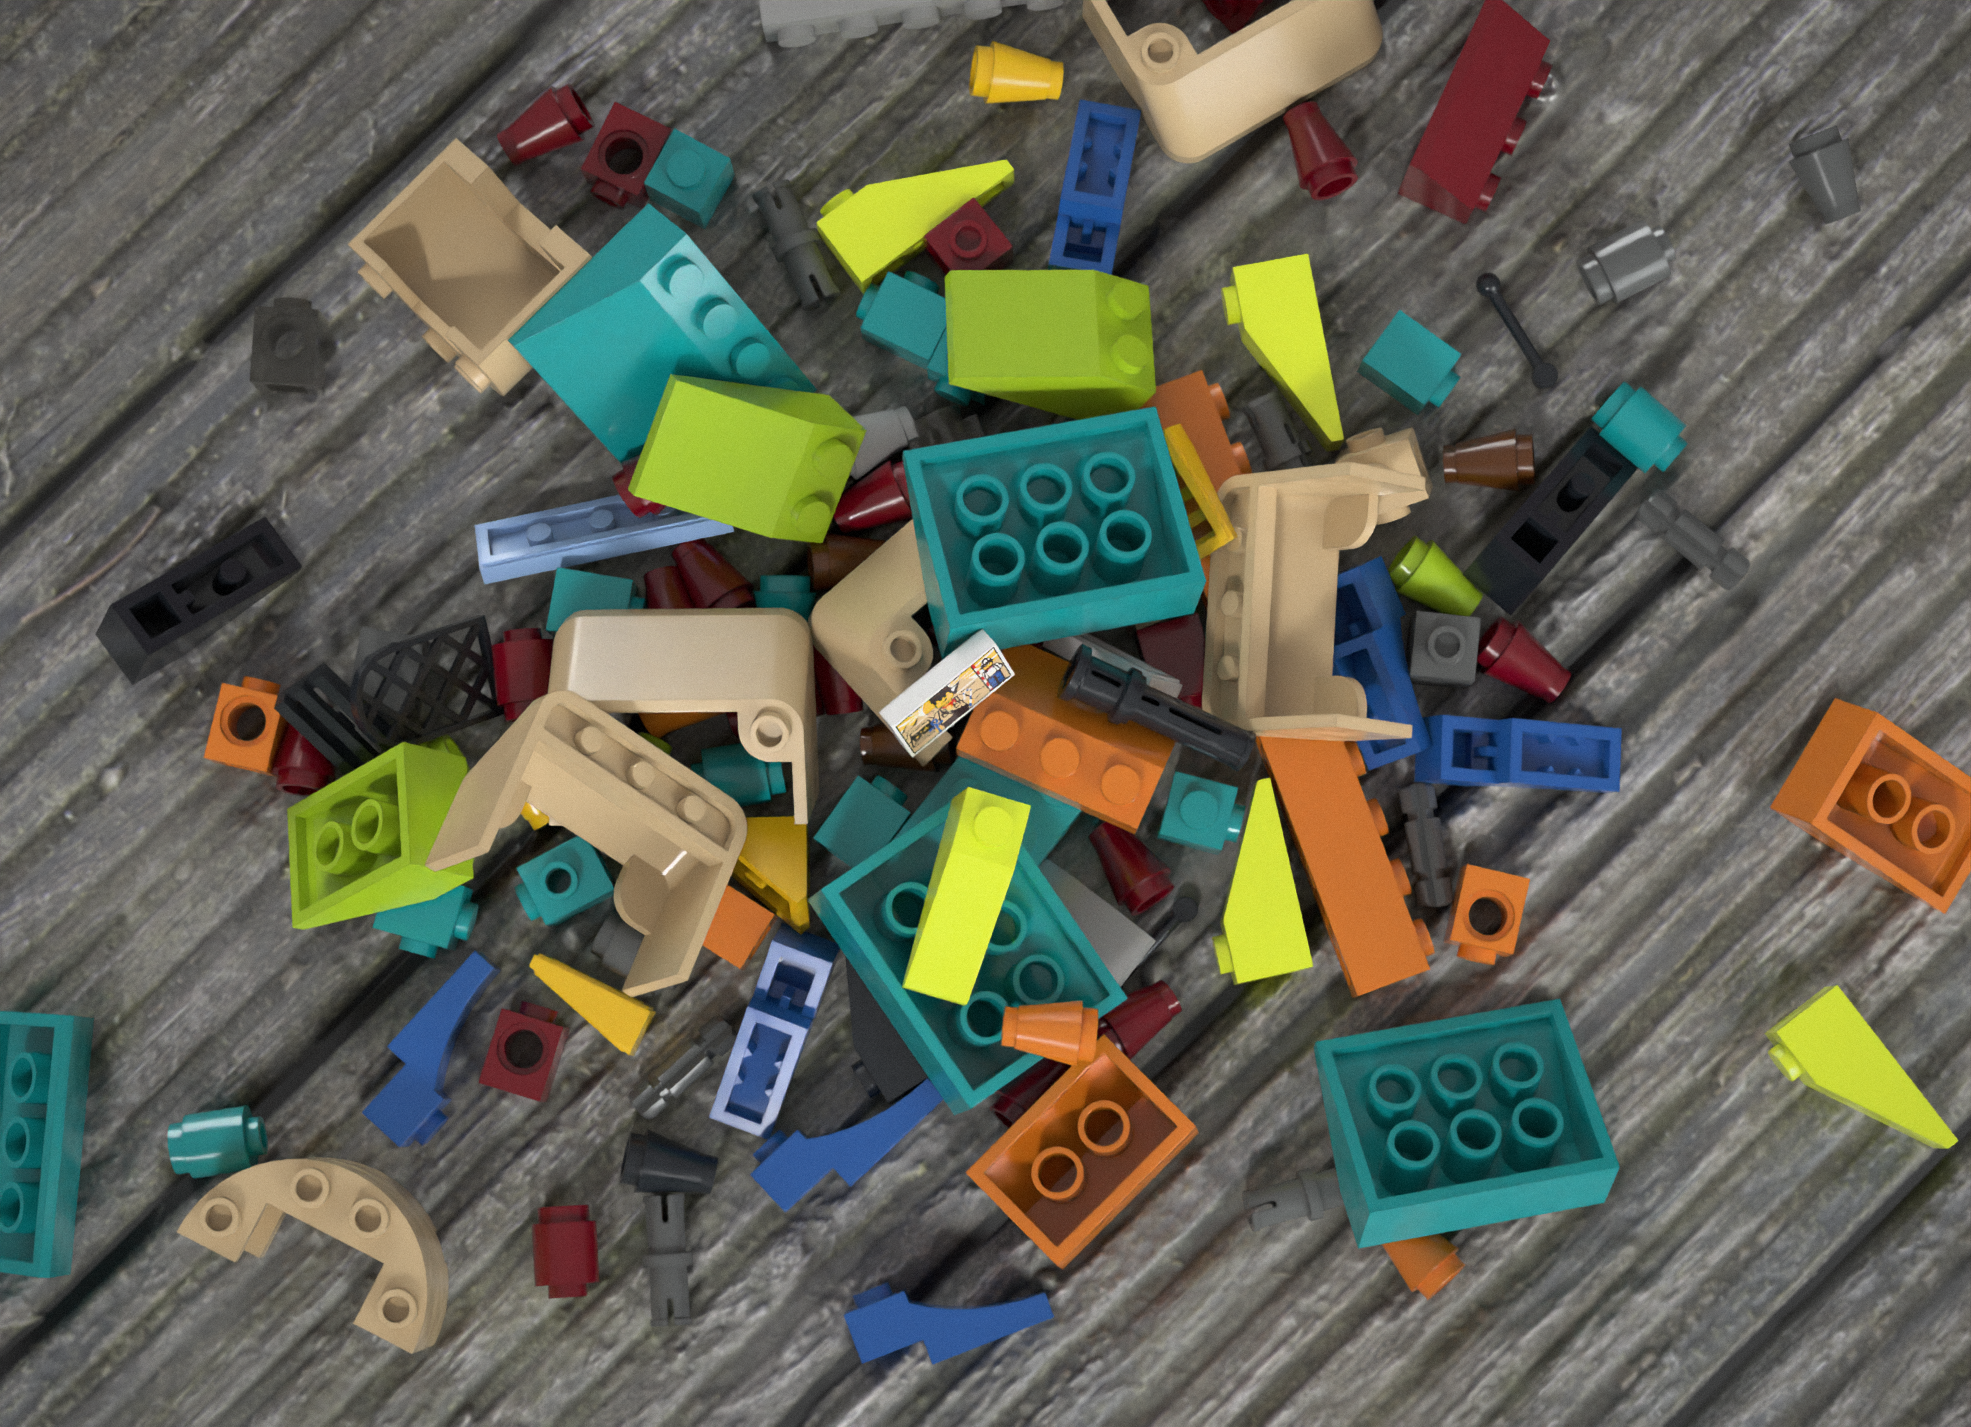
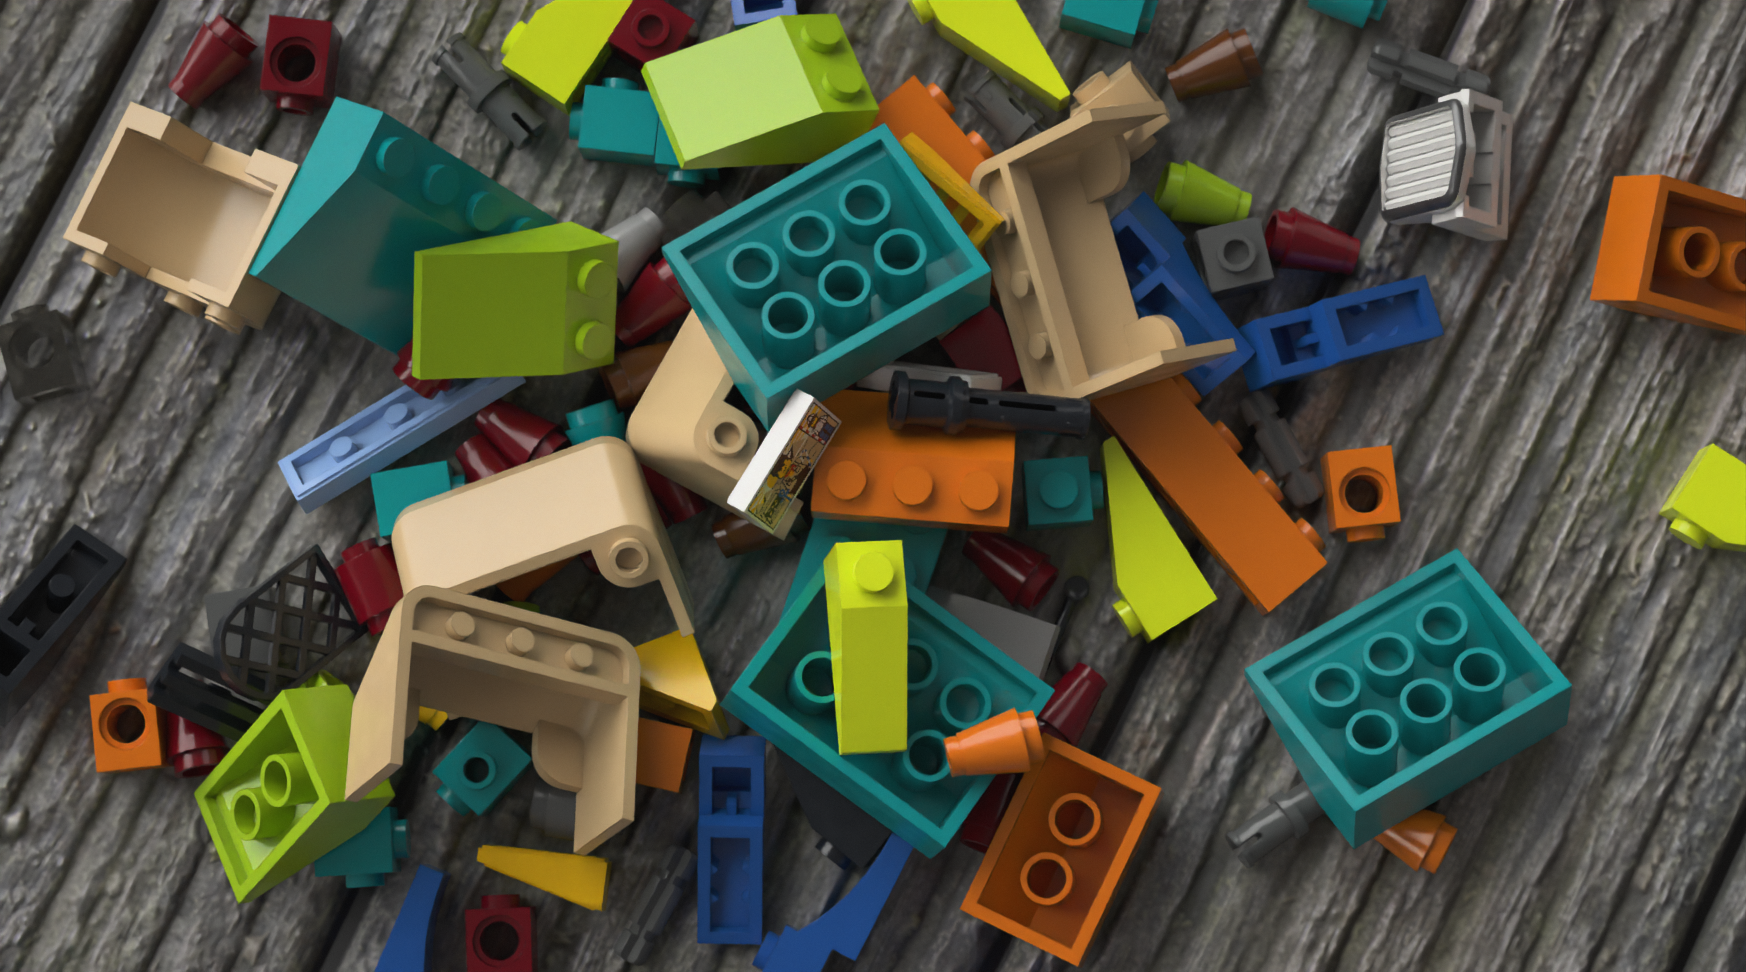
camera: 20 degrees left, 0 degrees up
teal brick [644,128,735,229] -> none
teal brick [690,743,786,807] -> none
teal brick [813,775,912,868] -> none
black slope [1462,426,1638,616] -> none
none -> white piece [1379,89,1513,241]

